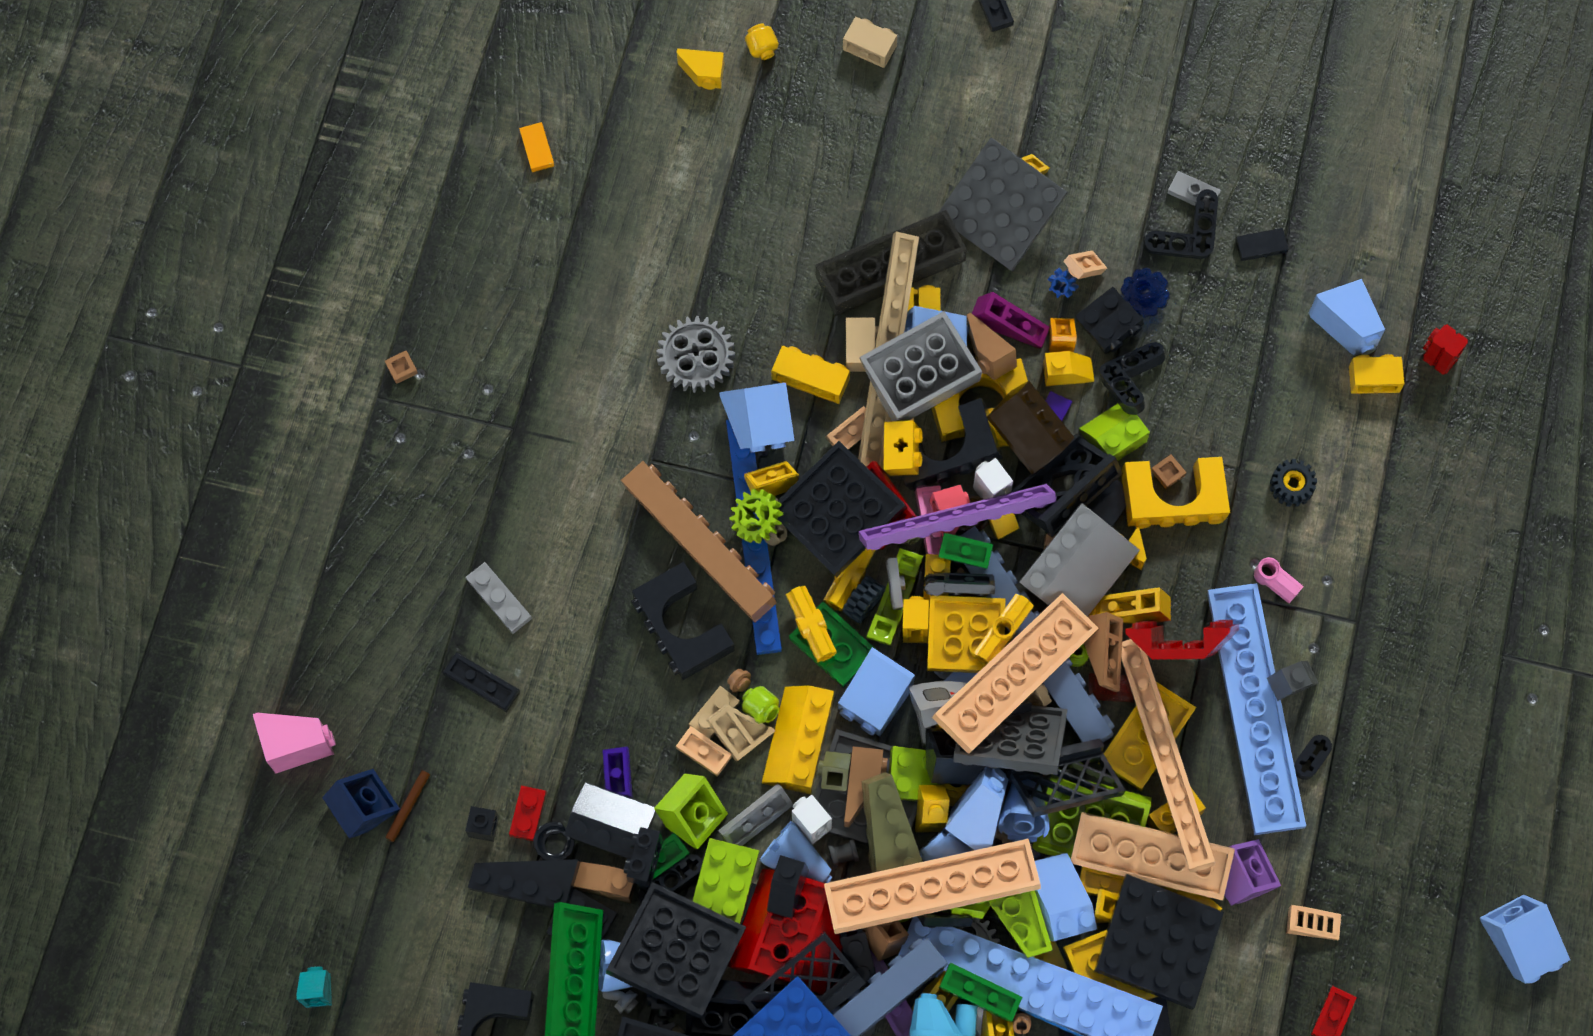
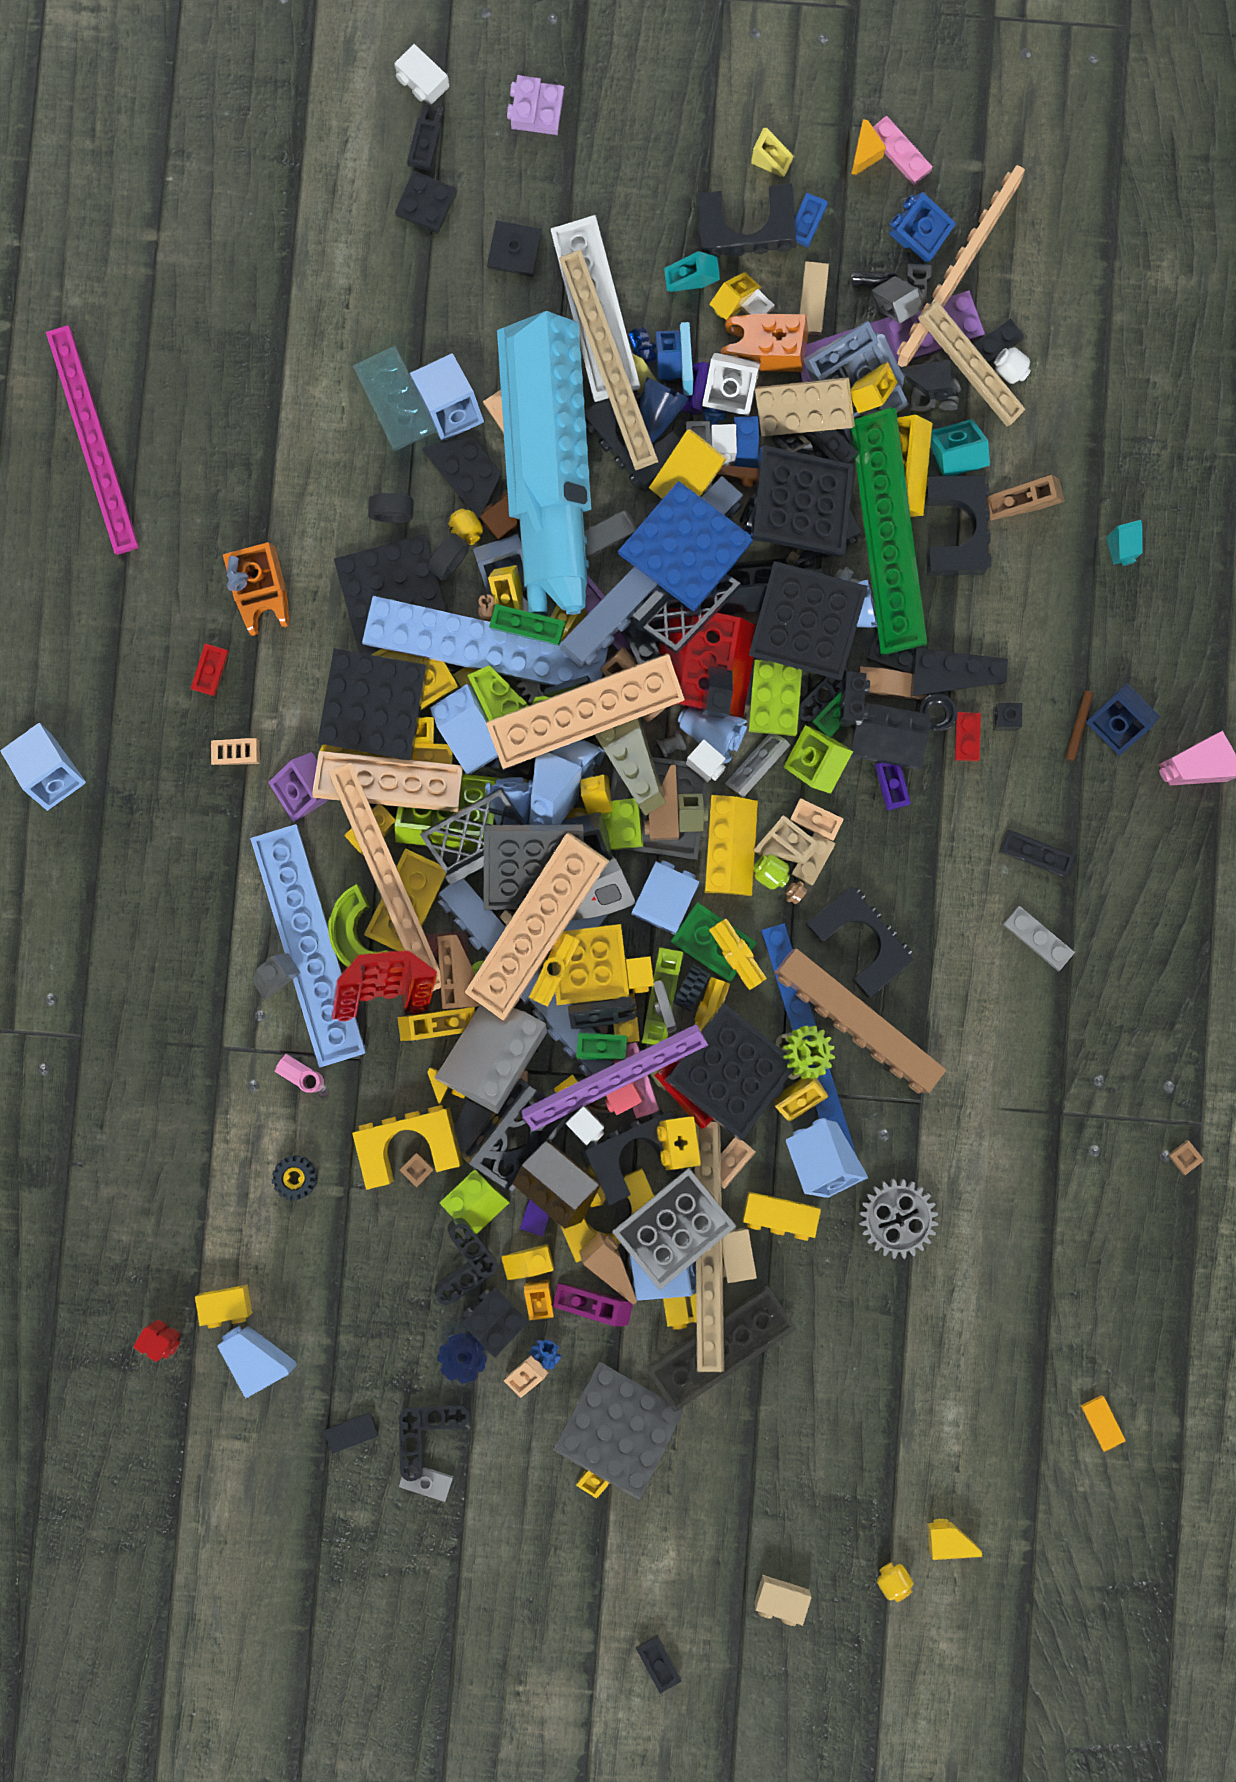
camera: 170 degrees right, 15 degrees up
black beam [1294,735,1332,780] -> none
none -> lime brick [328,884,390,967]

